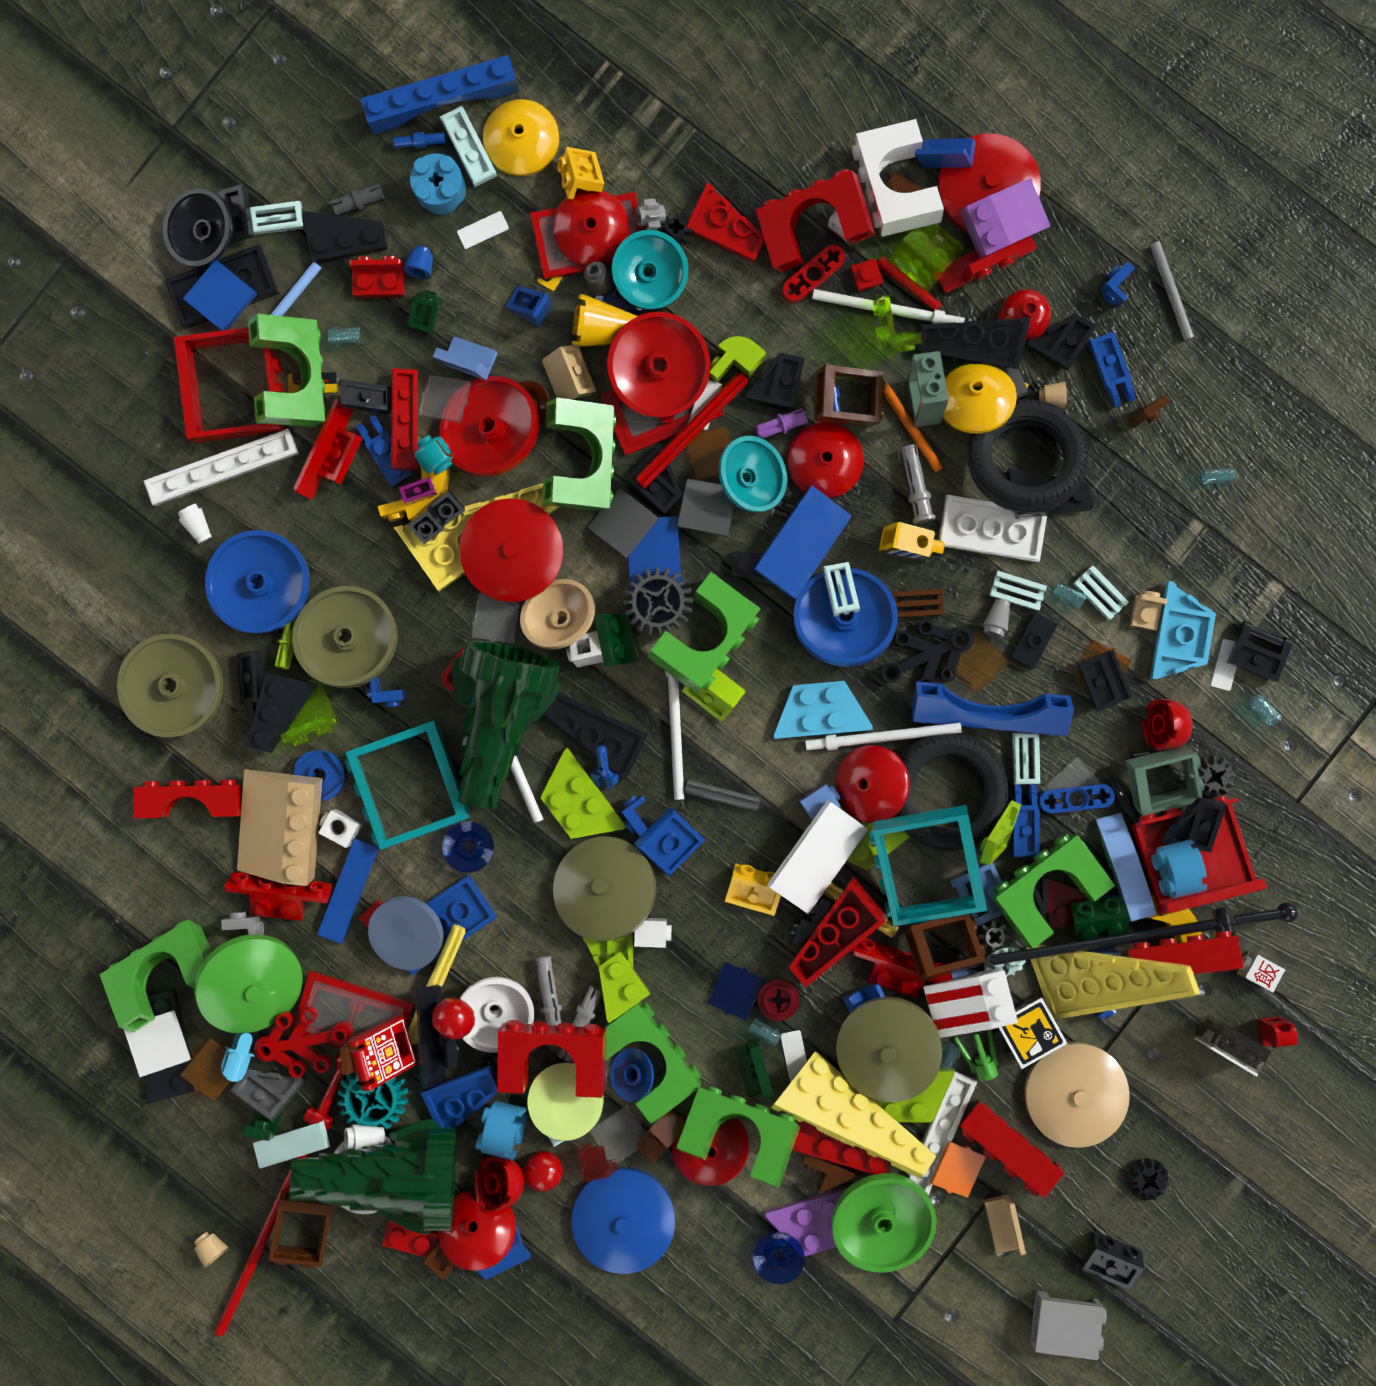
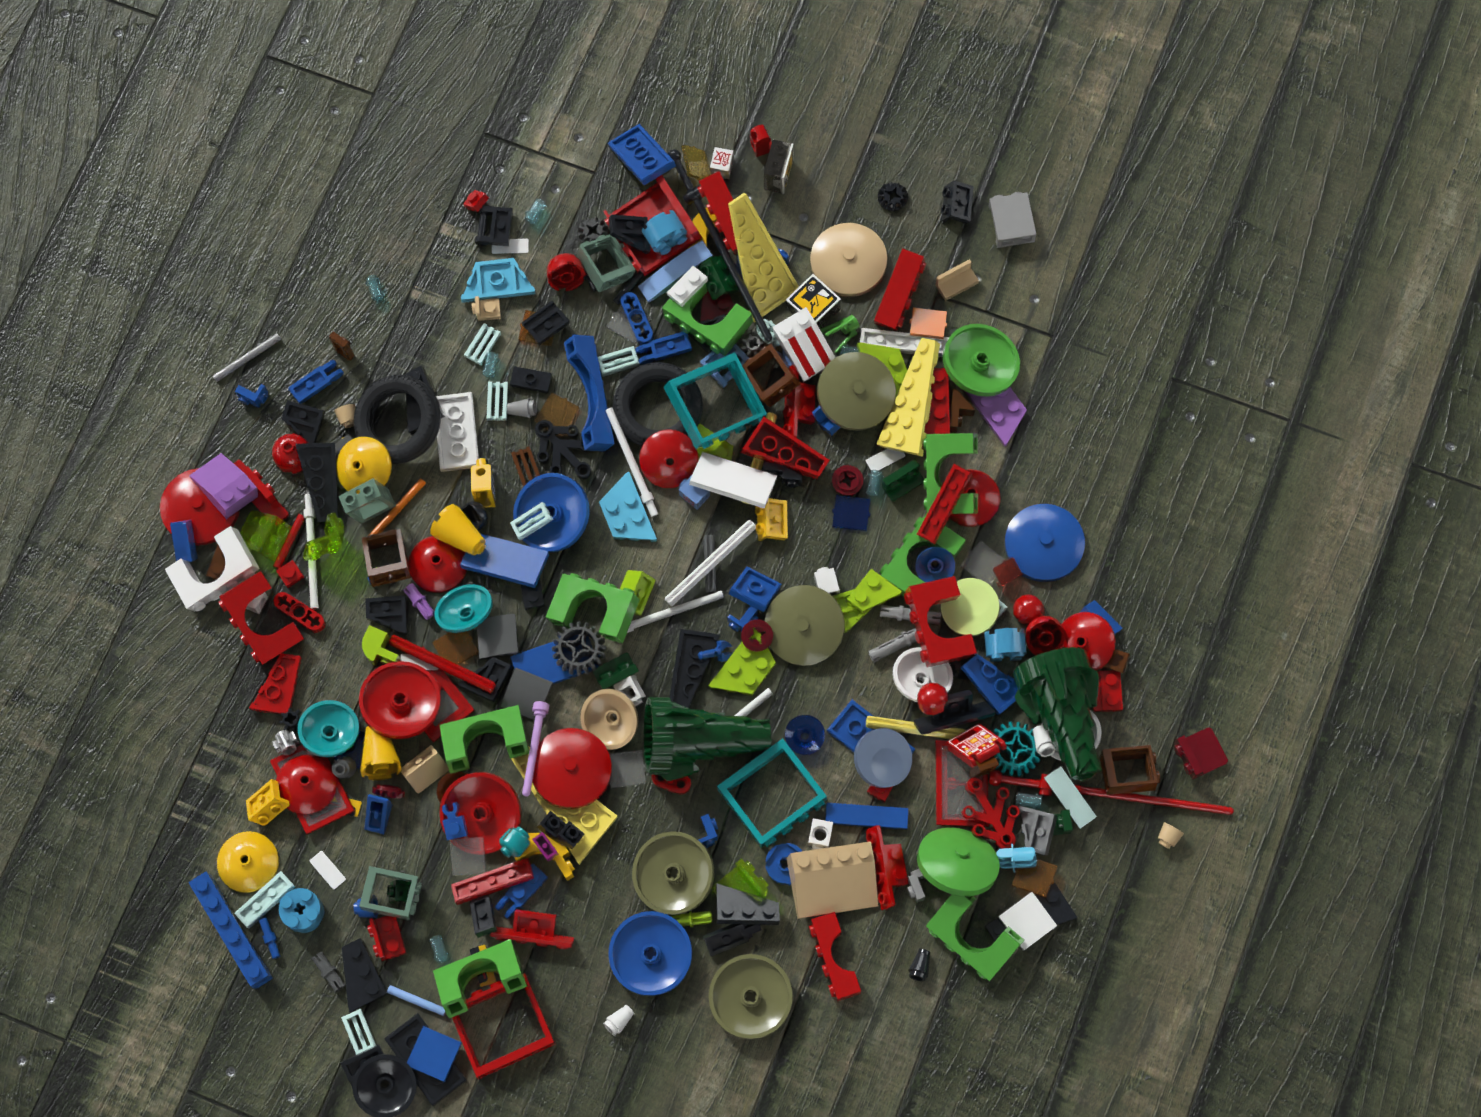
camera: 105 degrees left, 15 degrees down
white tile [144,429,298,506] -> none
medium blue panel [433,337,497,380] -> none
reddish brown slope [635,1108,686,1164] -> none
clear blue dish [753,1232,805,1284] -> none
light grey pin [901,445,936,524] -> none
lime wing [980,801,1021,866] -> none
none -> sand green window [359,866,422,920]
none -> dark red gear [372,784,405,799]
none -> yellow cone [430,504,486,556]
none -> blue plate [442,802,468,840]
none -> black hair [461,501,488,531]
none -> red plate [463,190,489,212]
none -> lavender piece [522,701,550,797]
none -> blue tile [608,124,676,185]
none -> white axle [665,520,756,606]
none -> white plate [667,266,708,307]
none -> clear yellow piece [681,145,710,181]
none -> dark red gear [741,619,773,652]
none -> black cone [908,949,931,982]
none -> red tile [916,464,973,544]
none -> clear light blue pin [1016,792,1042,809]
none -> dark red bracket [1174,727,1228,780]

